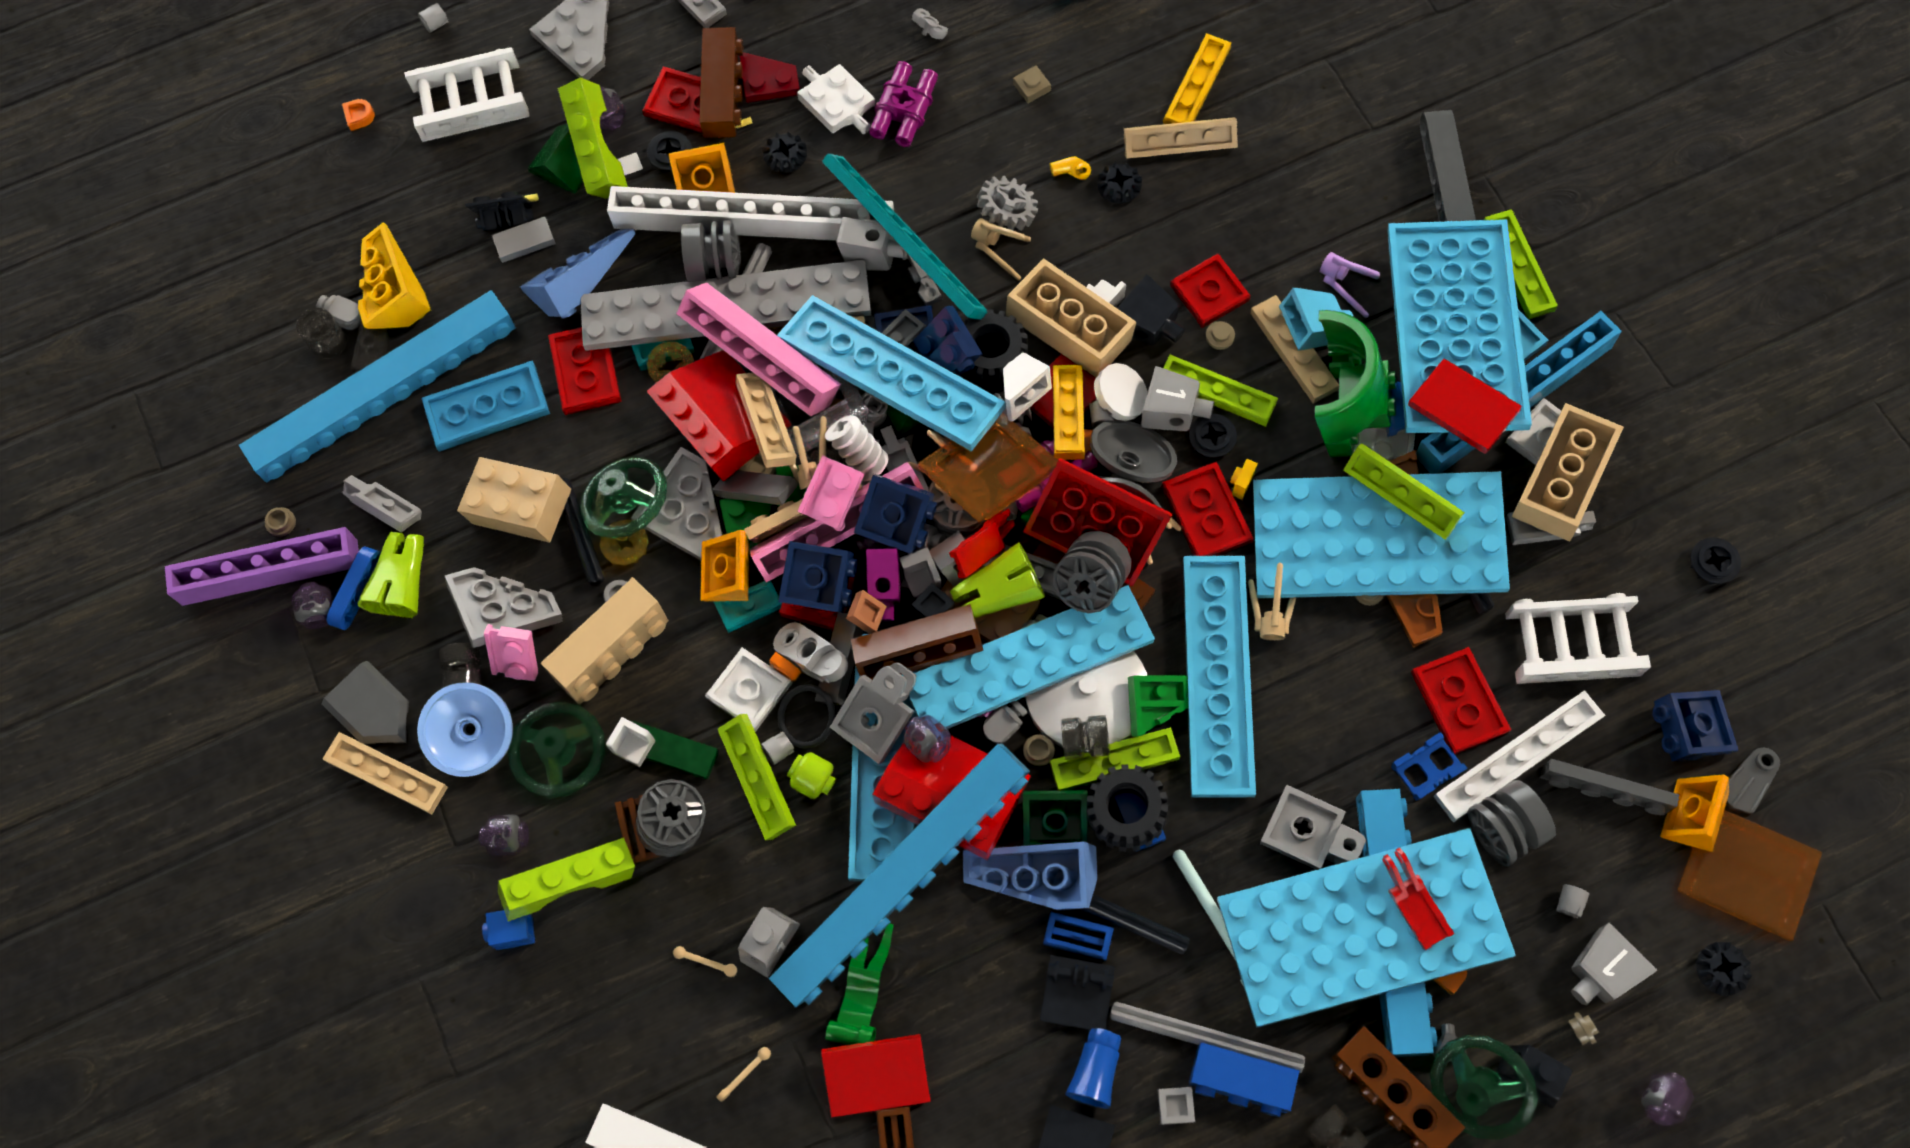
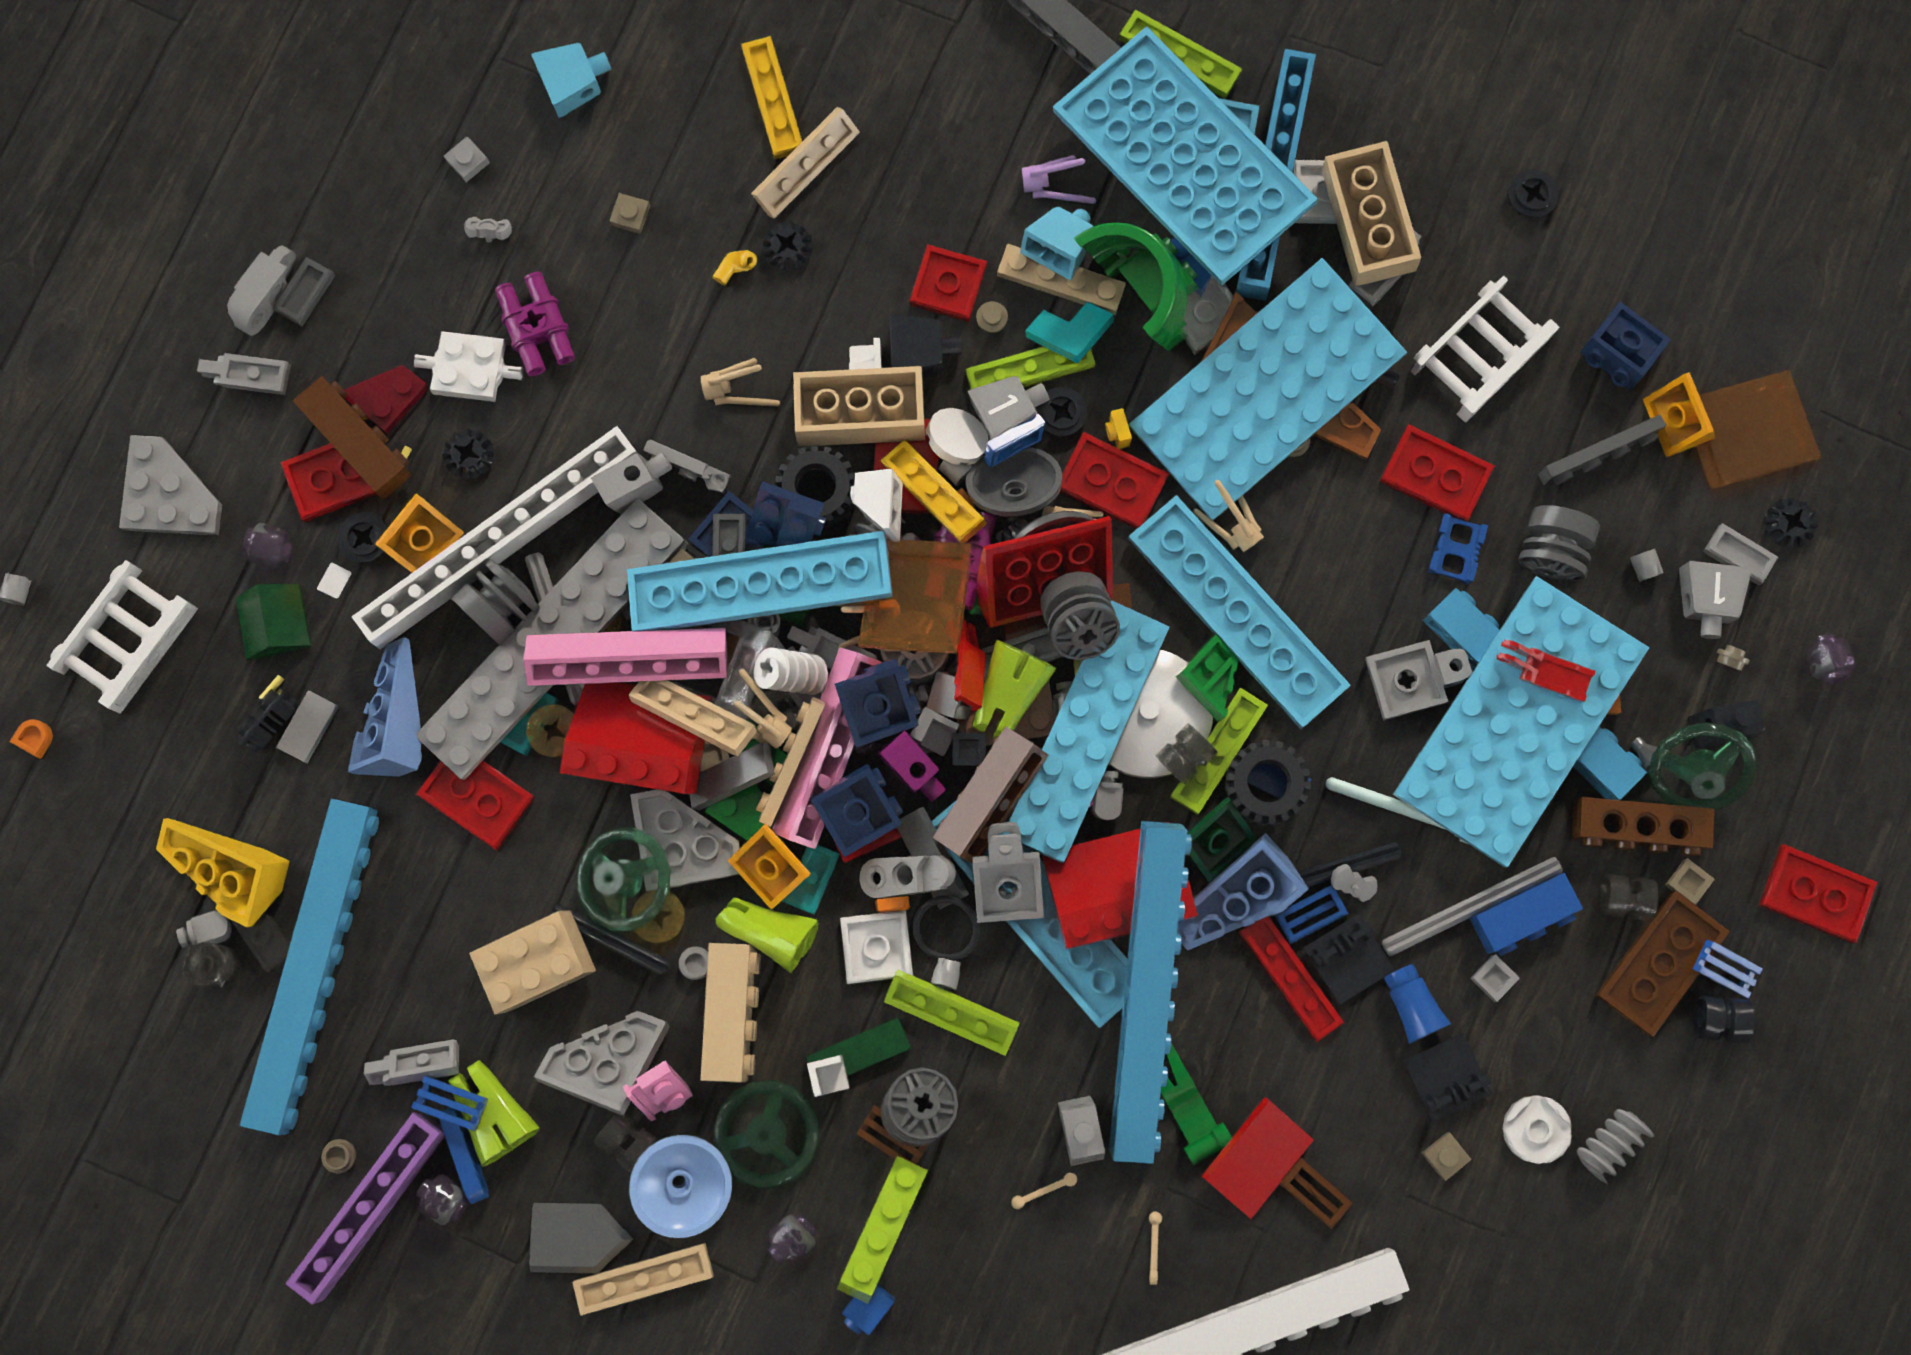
camera: 45 degrees left, 10 degrees up
dark azure tile [421,361,550,451] -> none
lime arch [558,77,628,199] -> none
lime head [787,752,836,799] -> none
bright pink plate [797,455,865,530] -> none
teal tile [822,154,987,320] -> none
nougat plate [846,590,887,634] -> none
clear purple head [903,715,951,762] -> none
light grey gear [977,176,1038,231] -> none
dark tan plate [1023,735,1054,766] -> none
lime plate [1343,443,1465,540] -> none
red tile [1408,358,1522,454] -> none
white plate [1433,690,1605,822] -> none
dark grey piece [1727,748,1780,815] -> none
none -> blue tile [411,1076,488,1131]
none -> lime piece [716,897,819,973]
none -> blue tile [983,414,1045,468]
none -> teal tile [1025,302,1114,363]
none -> red tile [1238,916,1344,1042]
none -> light grey piece [1331,864,1377,902]
none -> light grey tile [1703,523,1778,586]

